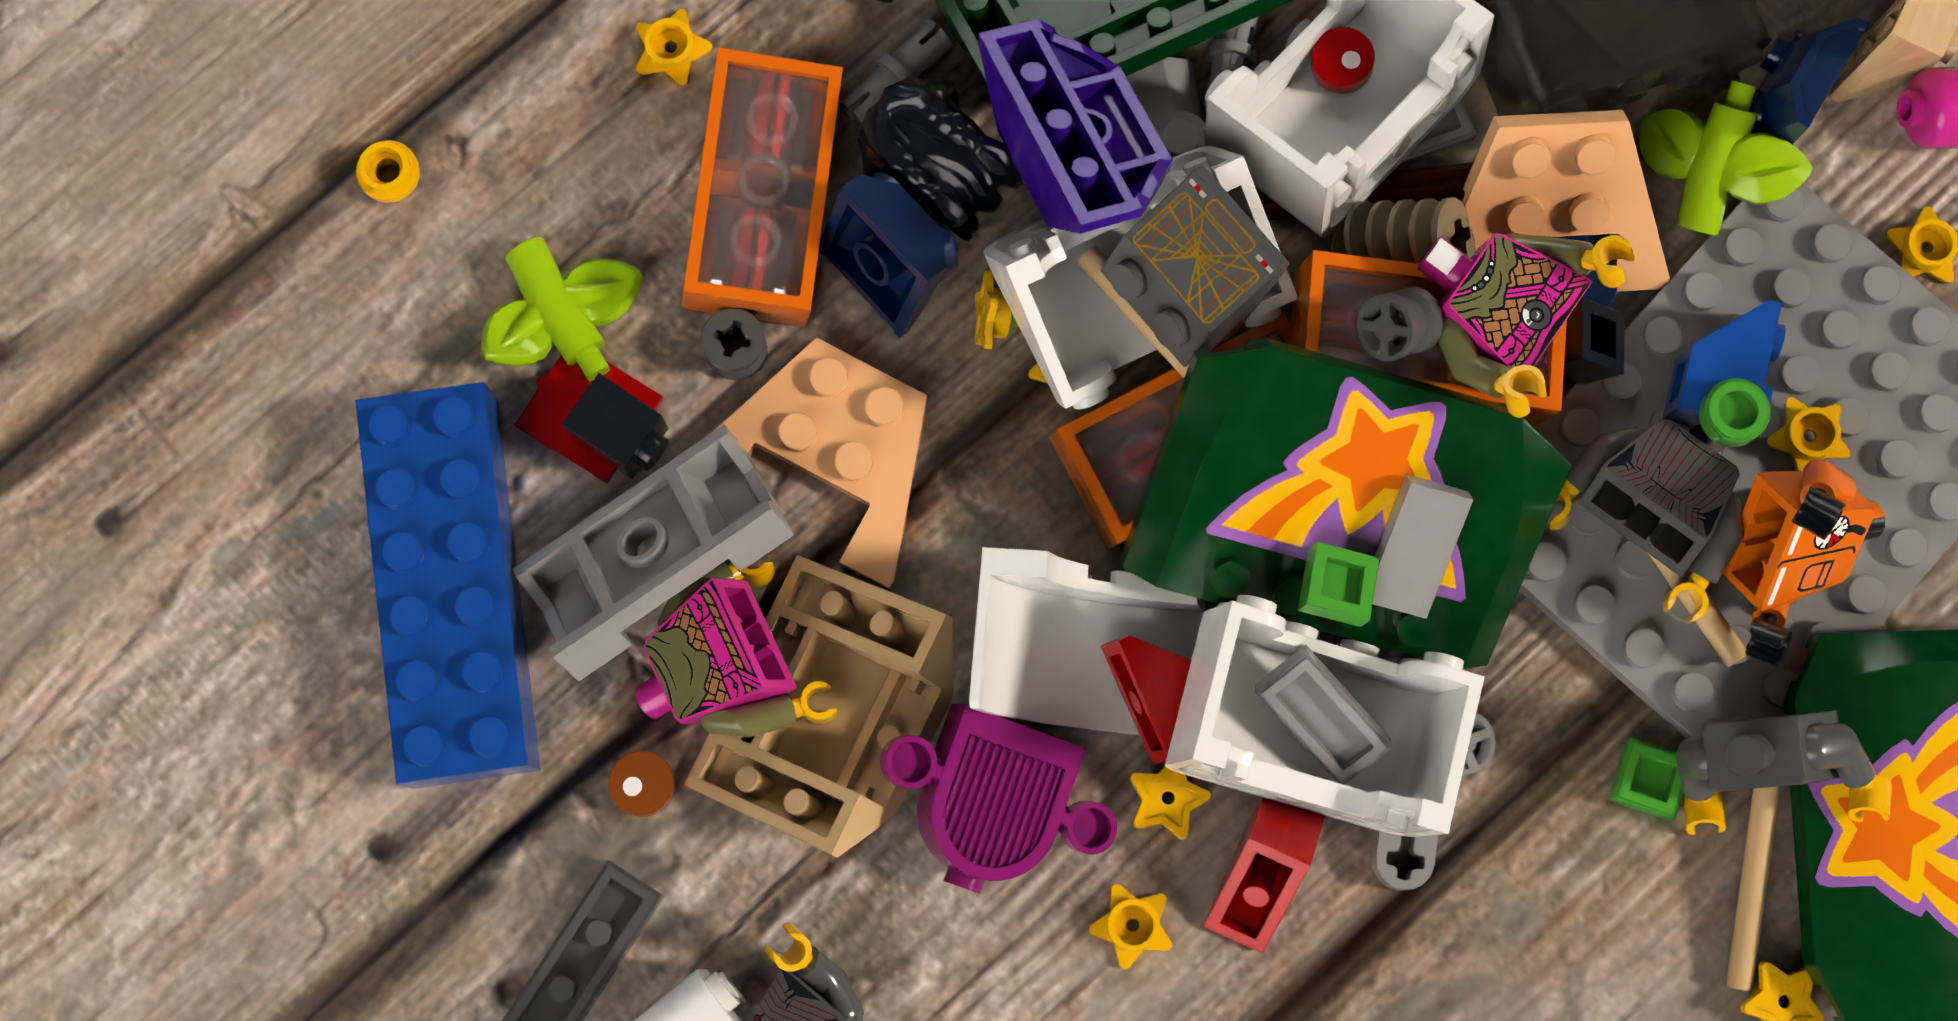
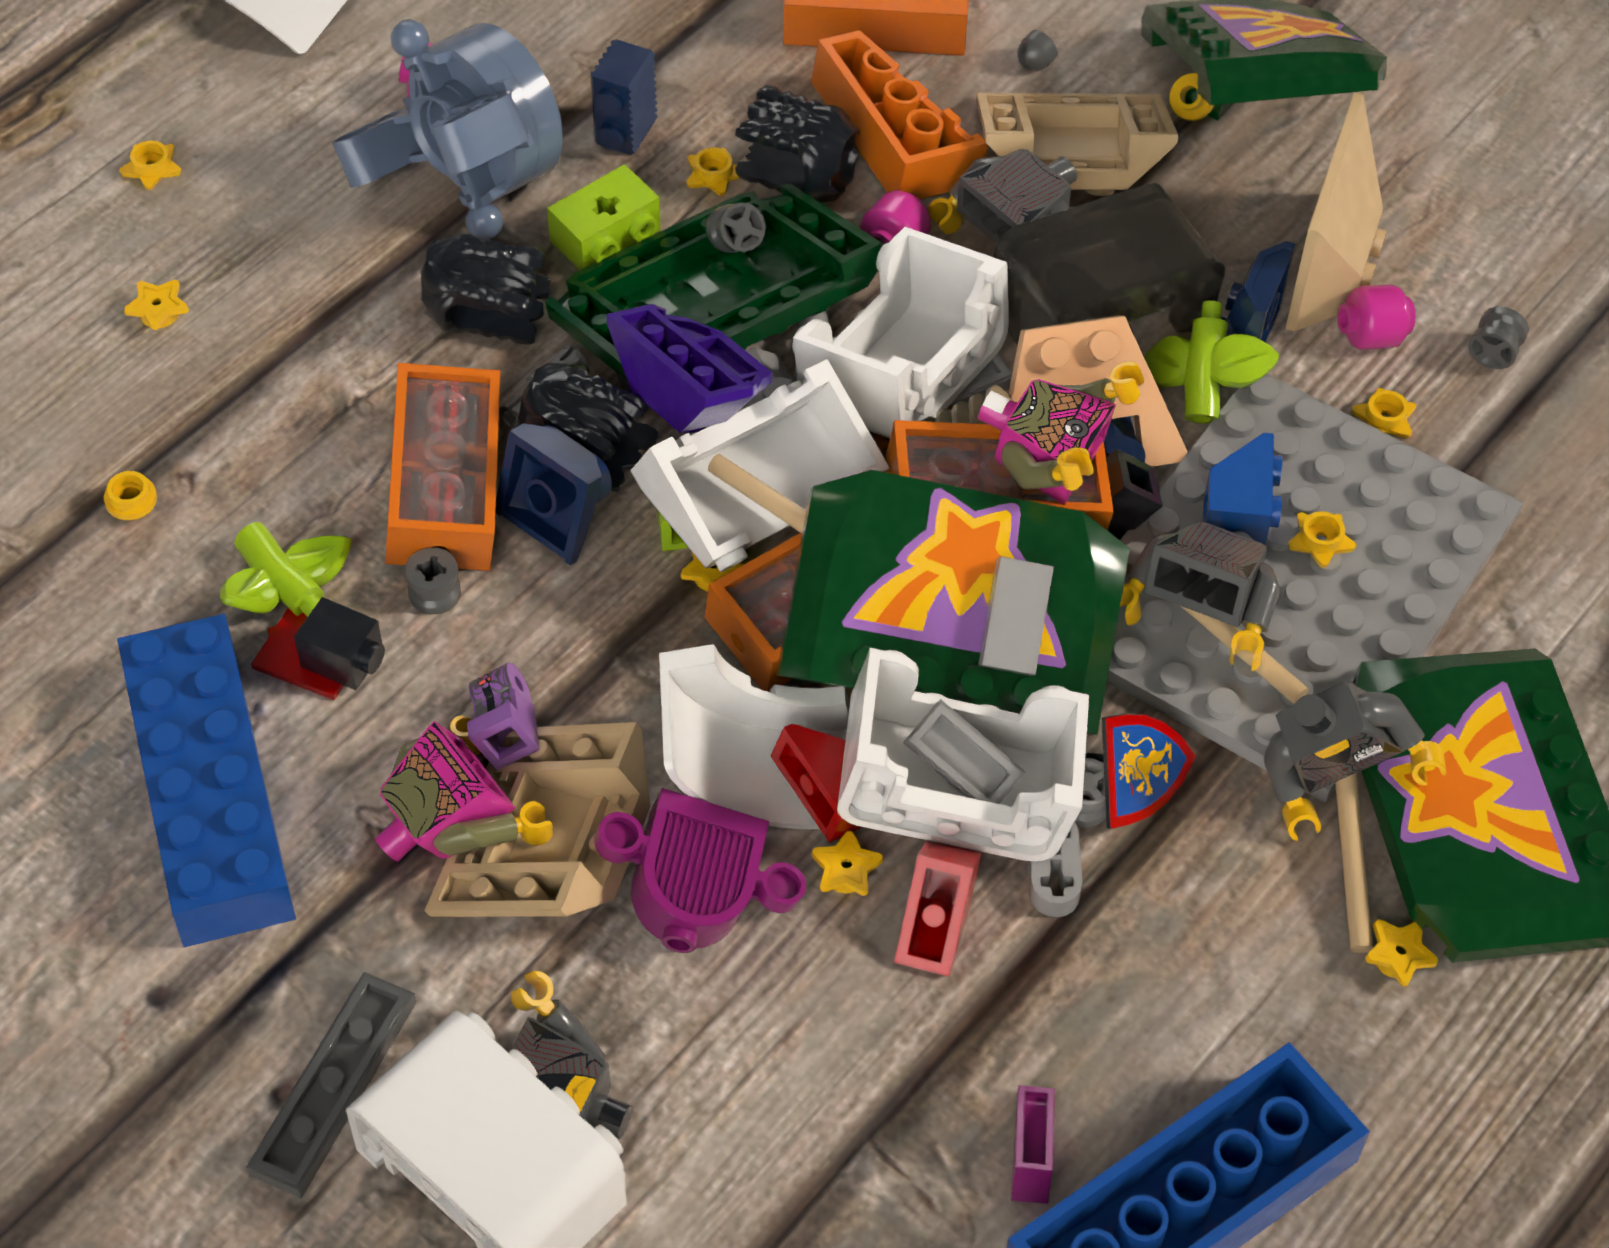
camera: 10 degrees left, 25 degrees down
light grey piece [513,425,794,681] -> none
dark orange tile [608,751,676,817] -> none
yellow plate [636,9,713,86] -> none
light nougat wing [713,337,928,592] -> none
yellow plate [974,269,1012,350] -> none
yellow plate [1089,884,1172,969] -> none
dark grey slope [1100,166,1290,367] -> none
bright green plate [1298,541,1380,627] -> none
red tile [1311,27,1375,94] -> none
dark grey wheel [1357,286,1443,362] -> none
bright green tile [1608,737,1683,821] -> none
bright green tile [1699,378,1771,447] -> none
orange torso [1723,459,1885,667] -> none
none -> medium lavender leg [467,662,540,770]
none -> shield [1085,714,1196,829]

